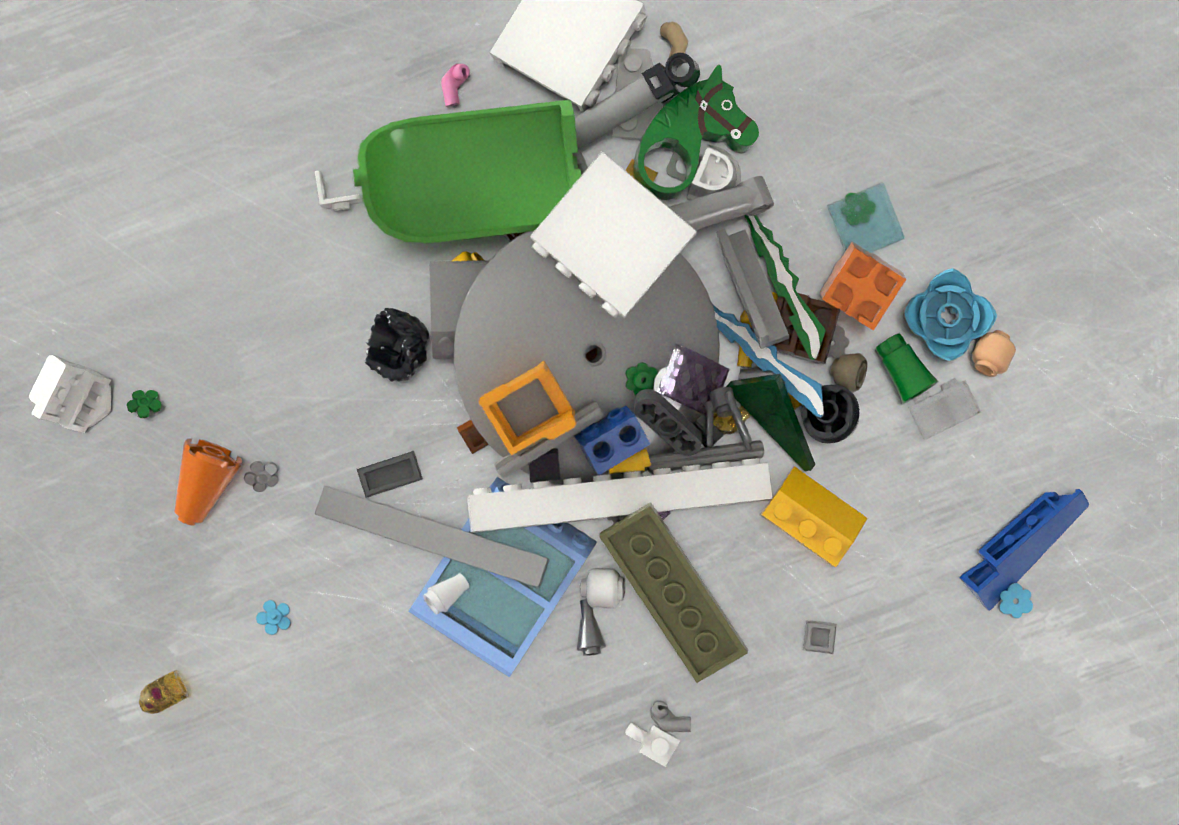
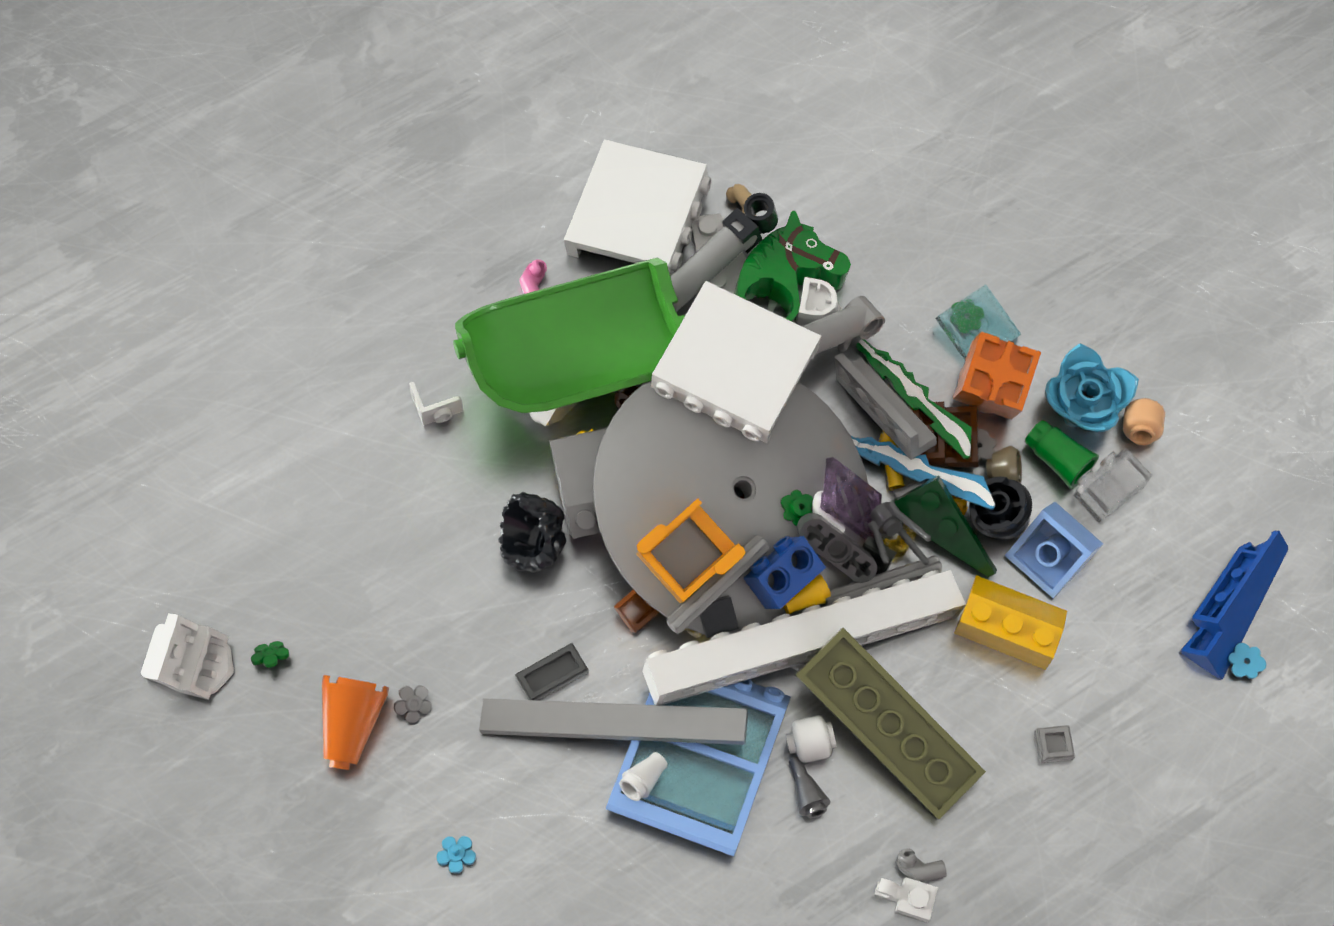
camera: 20 degrees left, 20 degrees down
none -> light blue slope [1005,502,1103,598]

